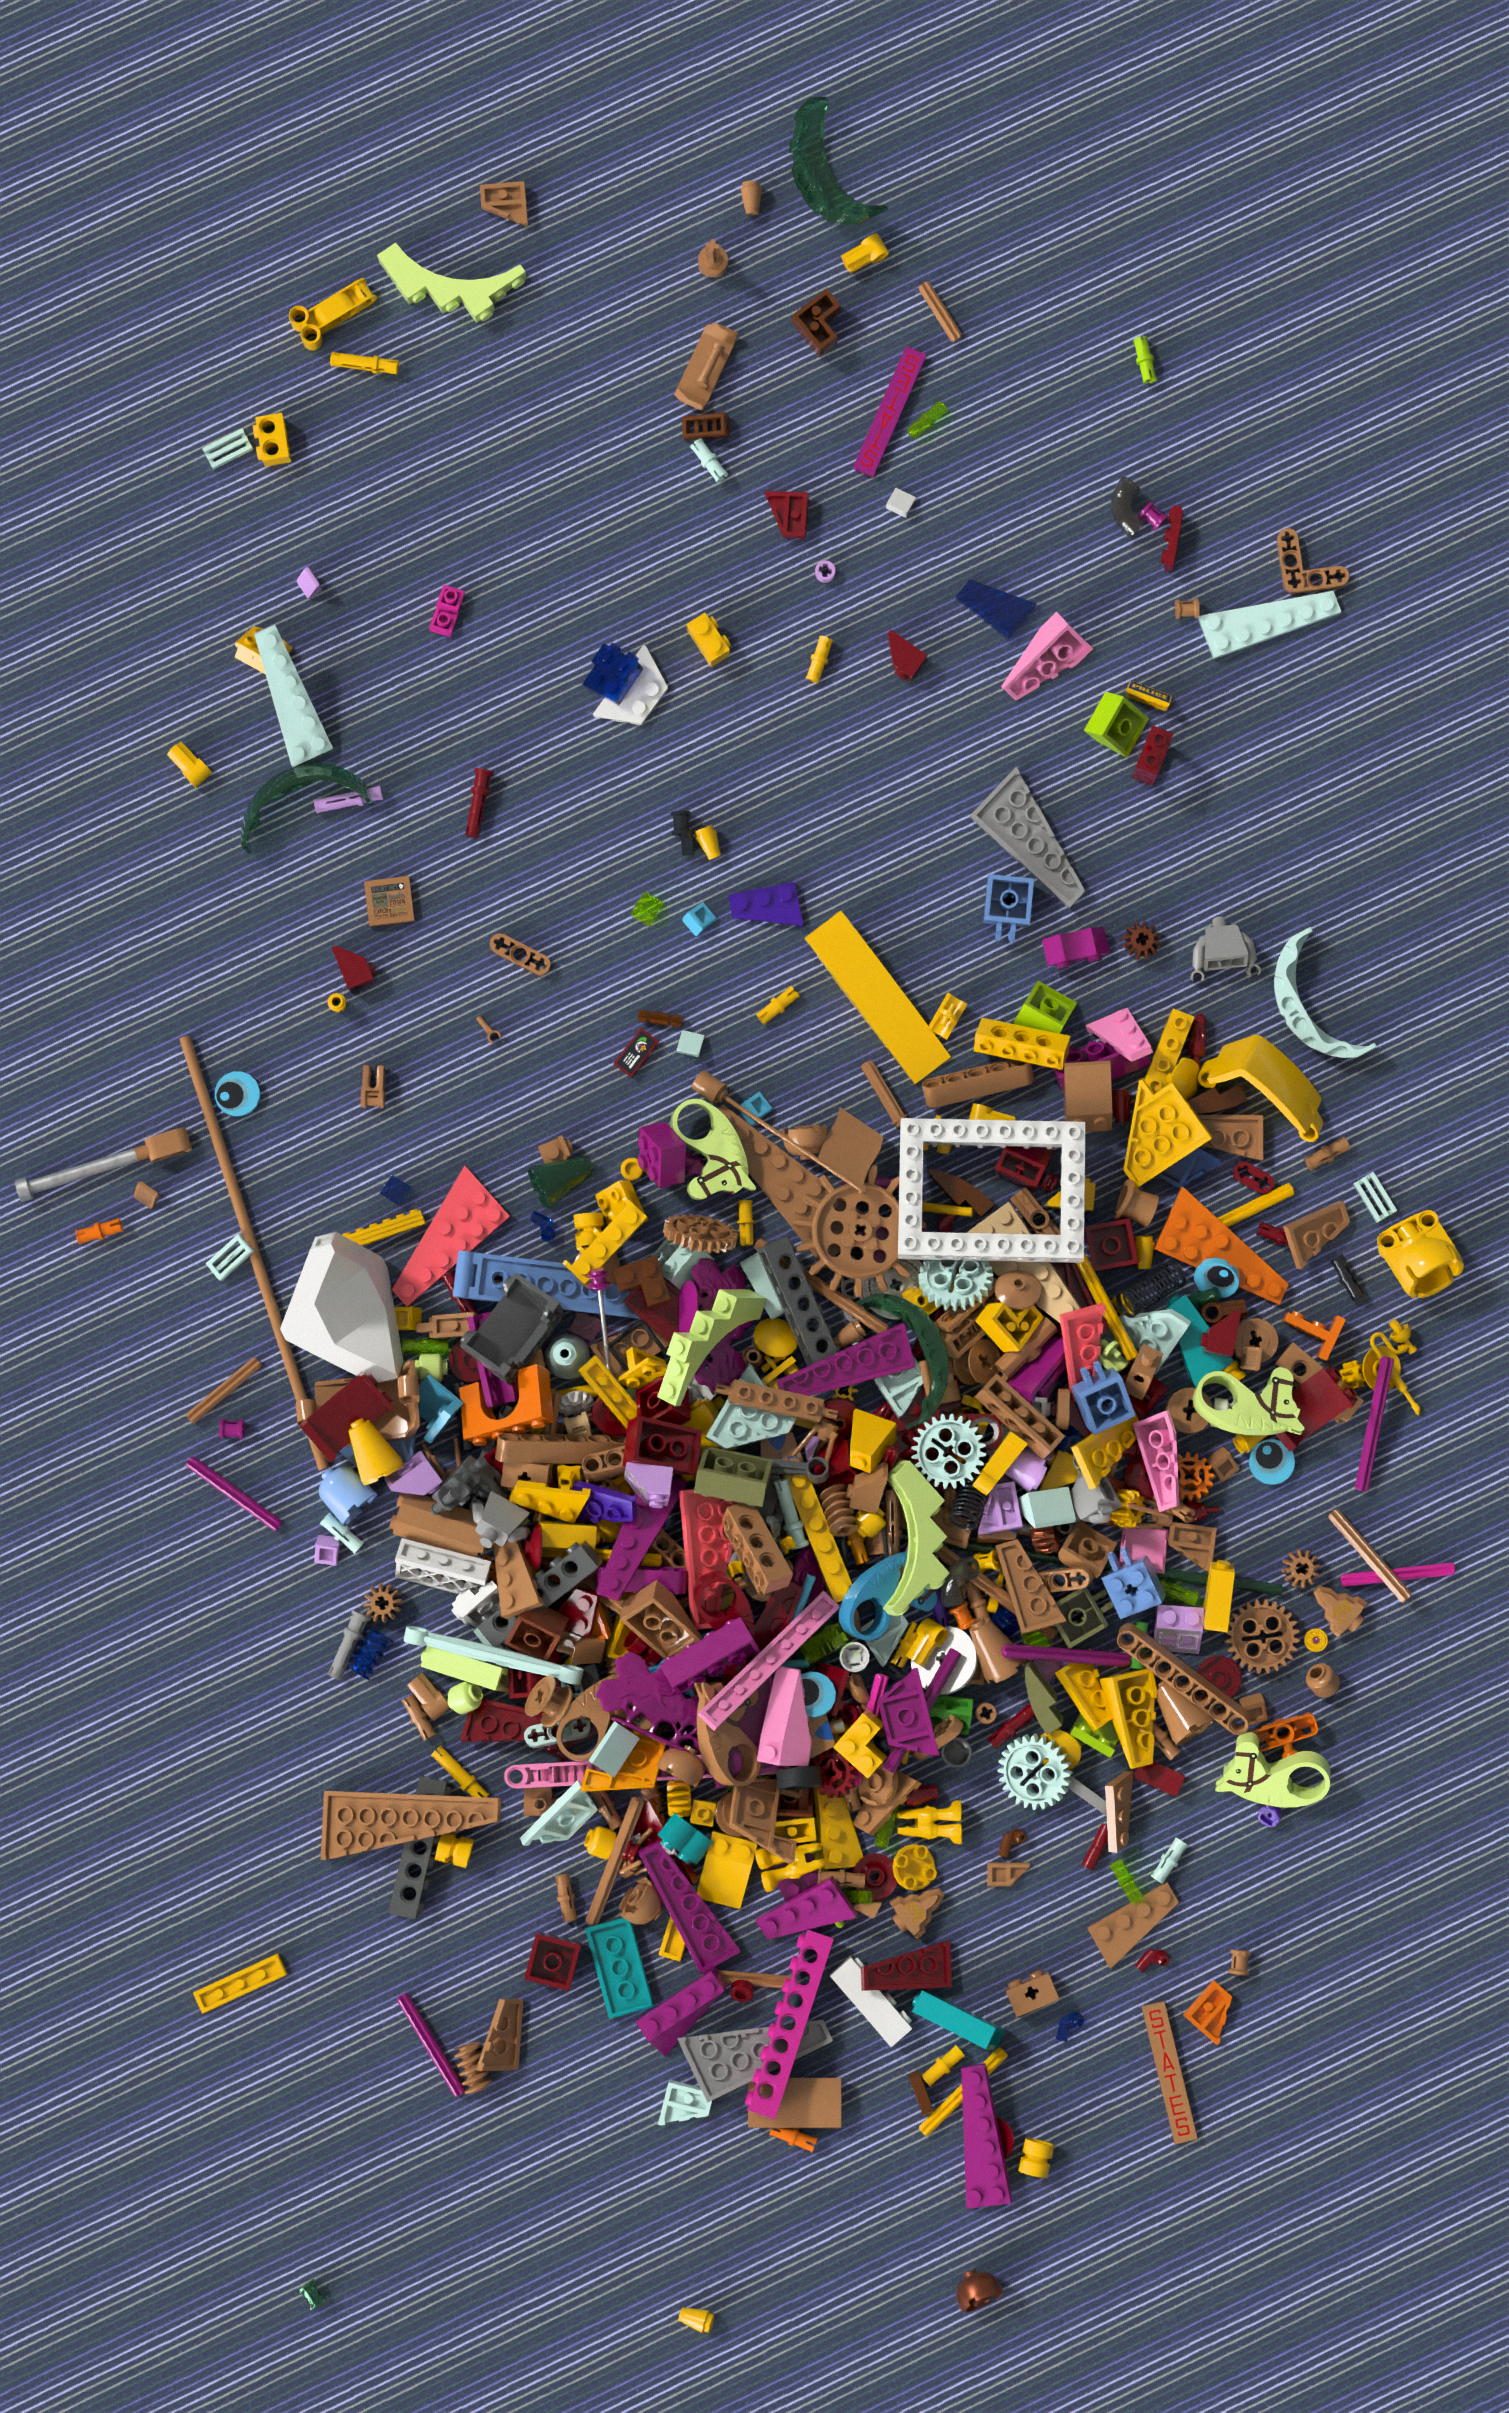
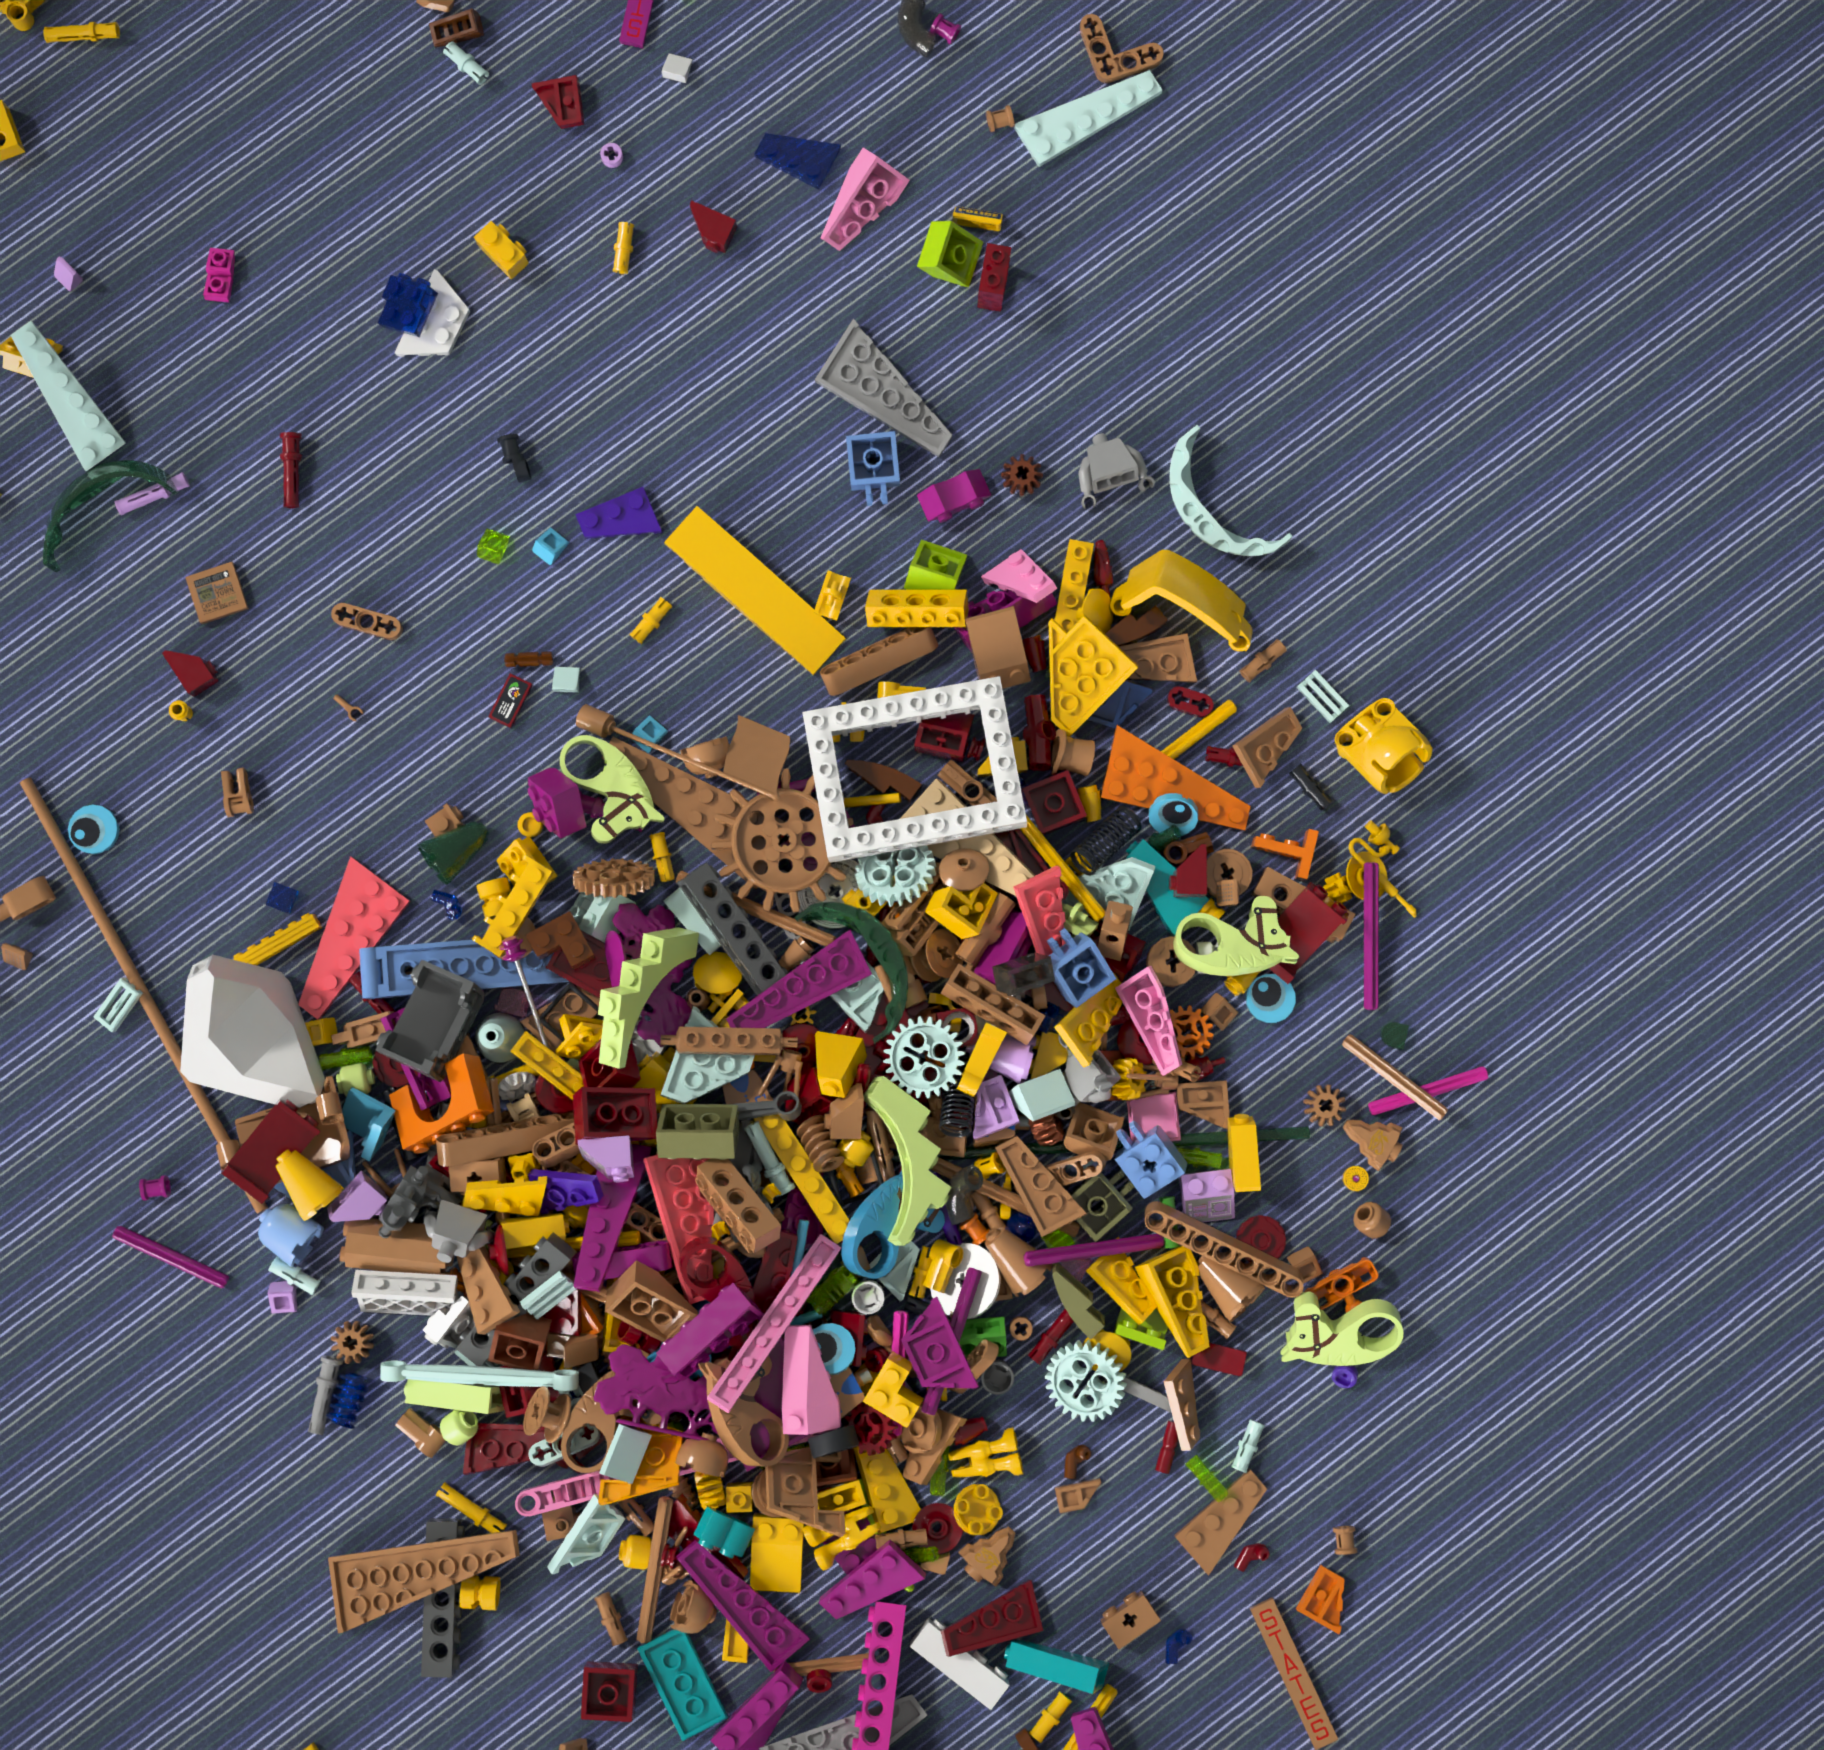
camera: 15 degrees left, 0 degrees up
medium nougat axle [186,1357,262,1423] -> none
medium nougat pin [401,1694,437,1741] -> none
yellow cone [695,825,721,860] -> none
lavender slope [805,1436,820,1461] -> none
medium nougat axle [861,1060,908,1128] -> none
dark red hinge [1161,505,1183,572] -> none
medium nougat gear [1224,1599,1300,1674] -> none
none -> light aqua tile [520,1271,576,1319]
none -> clear smoke brick [992,952,1055,996]
none -> dark red piece [1023,694,1056,771]
none -> clear green tile [1380,1022,1409,1050]

